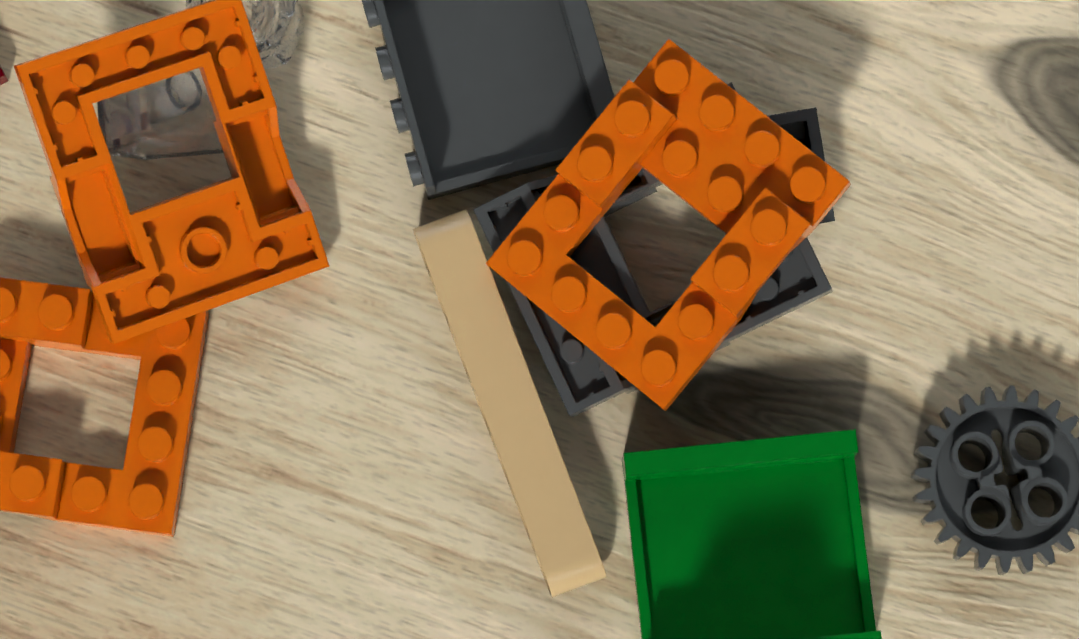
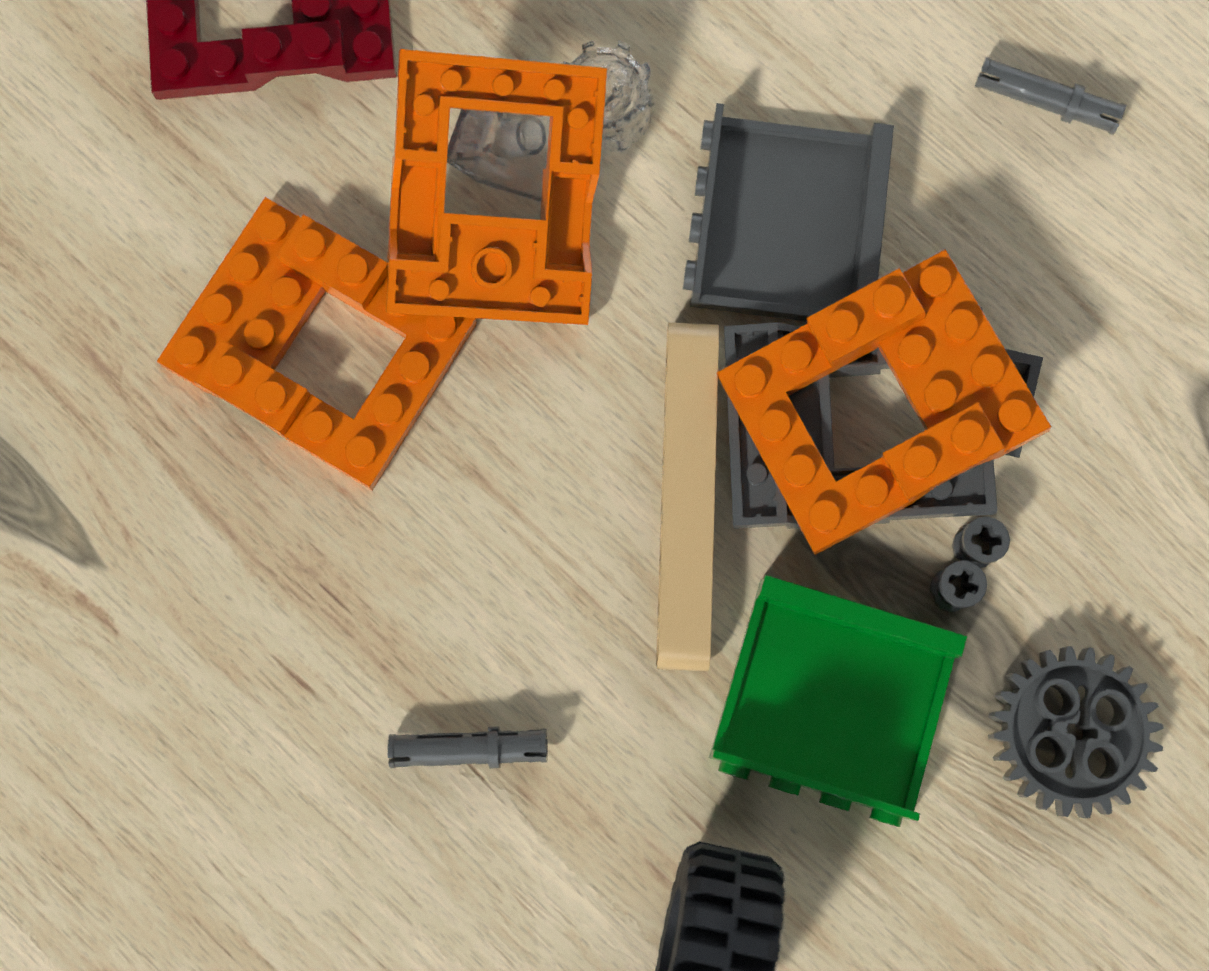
camera: 20 degrees right, 0 degrees up
none -> dark grey bush [930,560,987,612]
none -> dark grey bush [952,517,1010,568]

